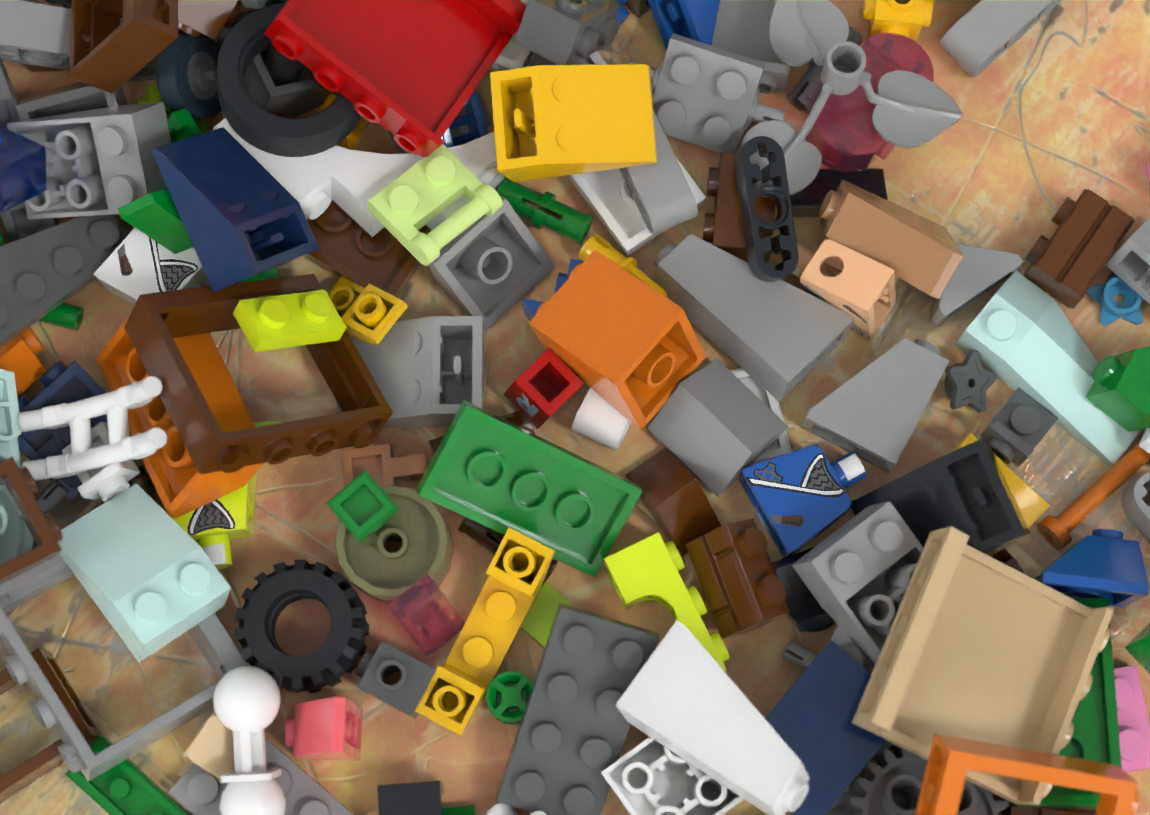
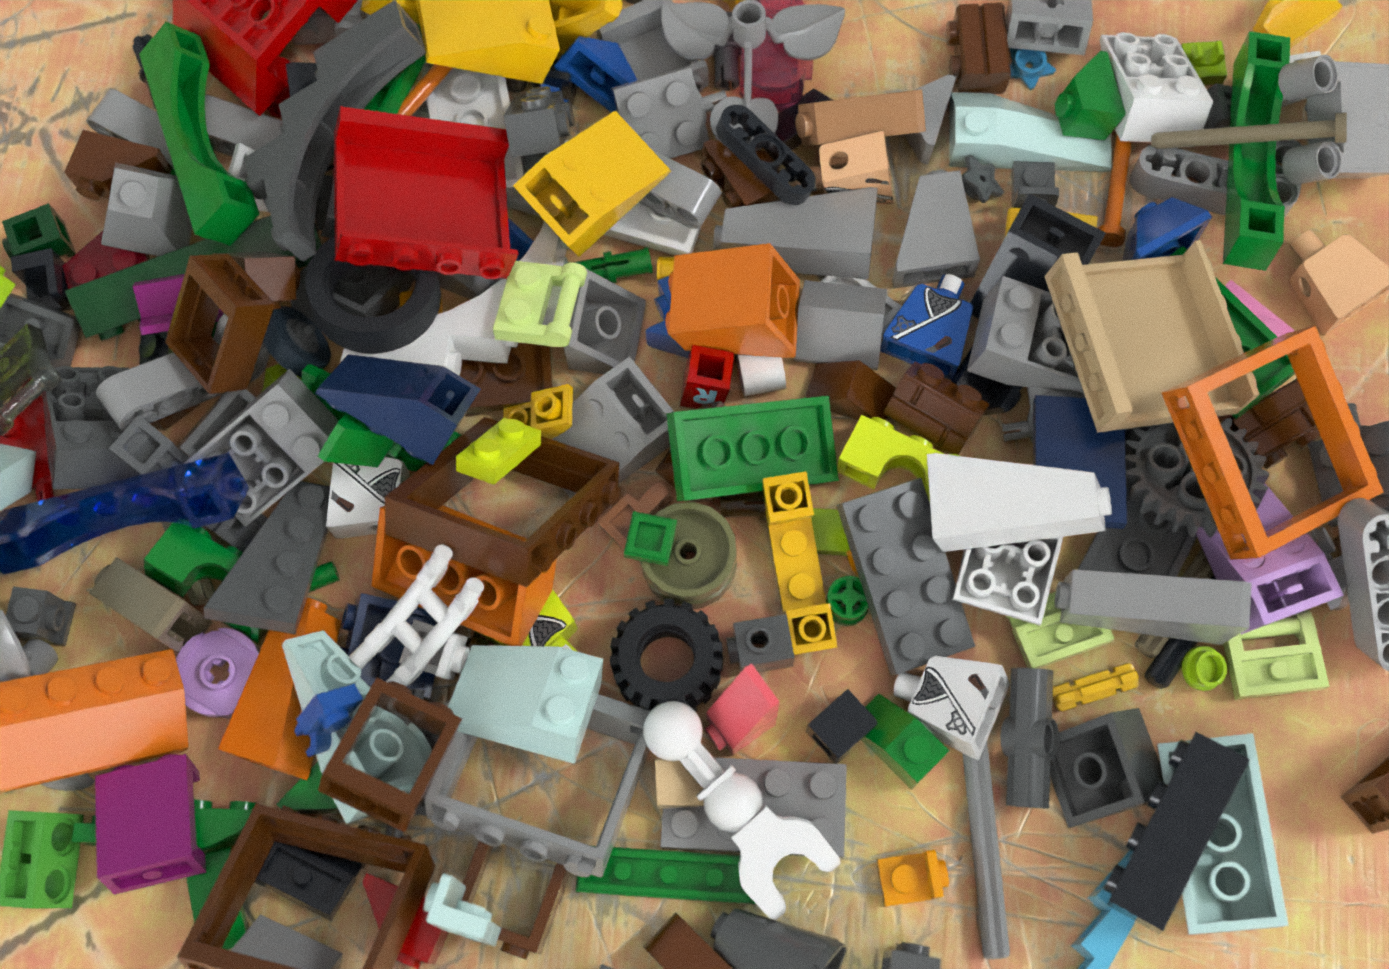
camera: 35 degrees left, 5 degrees down
clear pink plate [387,574,465,657] -> none

